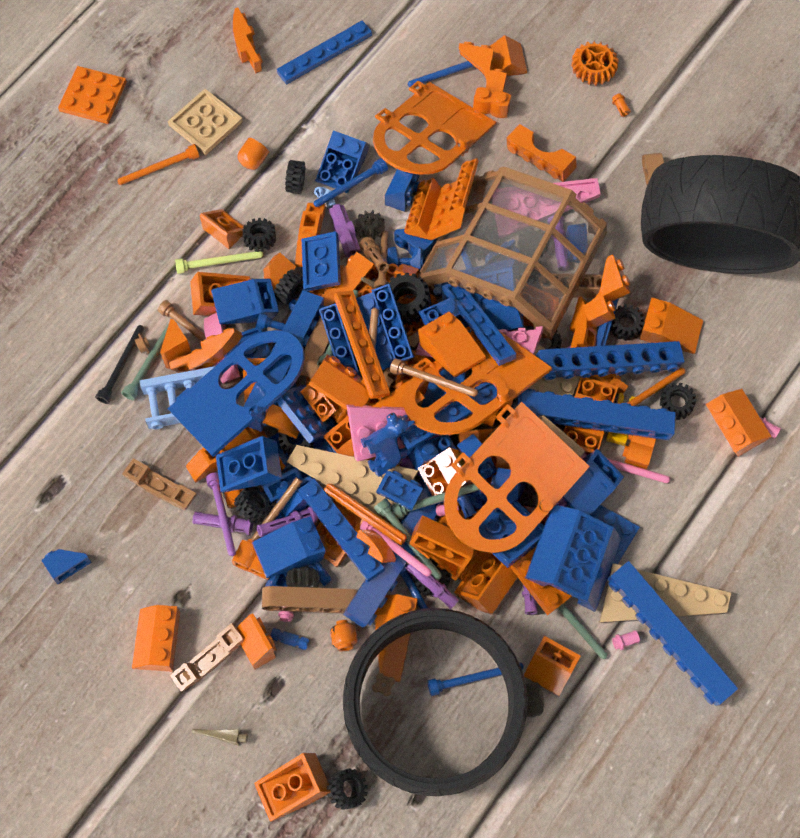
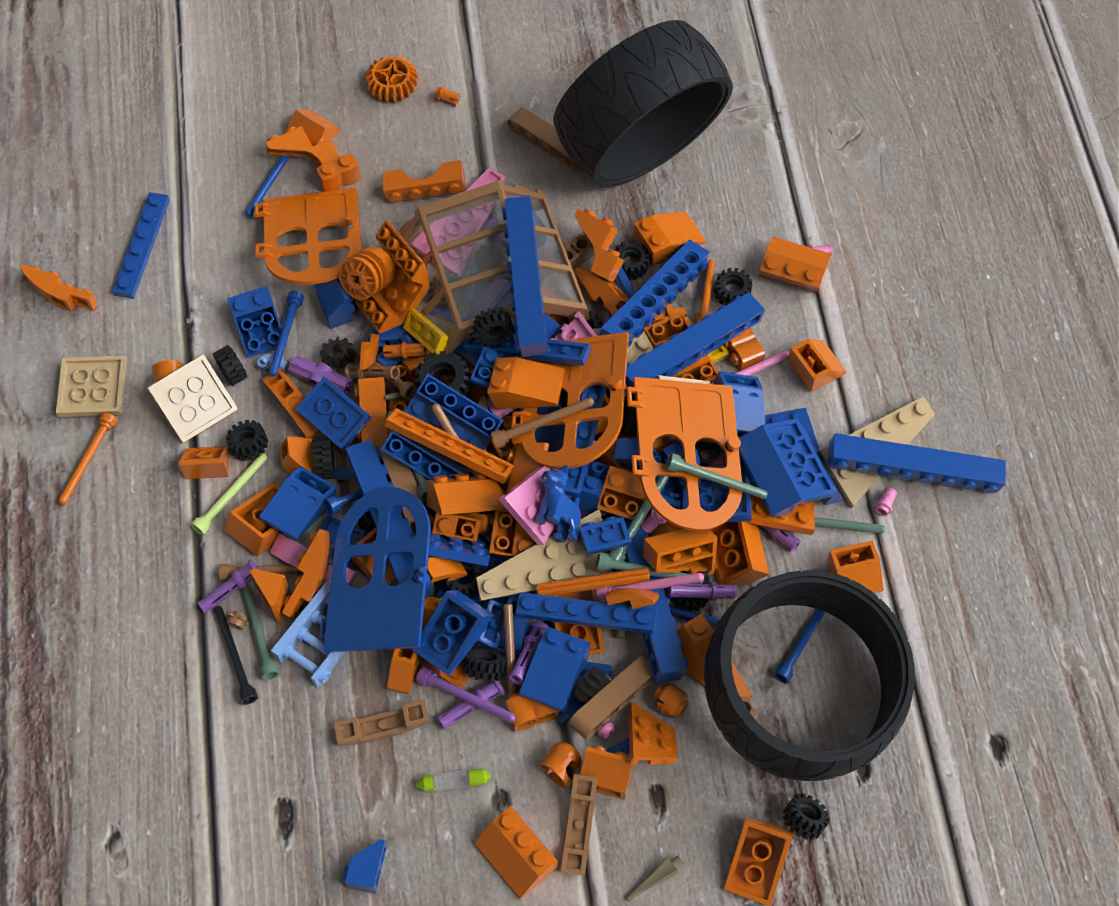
camera: 45 degrees left, 5 degrees down
none -> plate [147,354,238,443]
none -> medium lavender pin [198,559,260,614]
none -> orange wheel [339,246,395,300]
none -> orange slope [360,334,380,370]
none -> orange axle [383,342,427,359]
none -> yellow plate [403,309,448,355]
none -> piece [415,768,491,792]
none -> black tyre [473,307,514,348]
none -> blue brick [502,195,549,357]
none -> orange helmet [539,742,581,789]
none -> orange wing [628,702,677,765]
none -> sand green piece [665,453,768,499]
none -> orange slope [788,338,847,392]

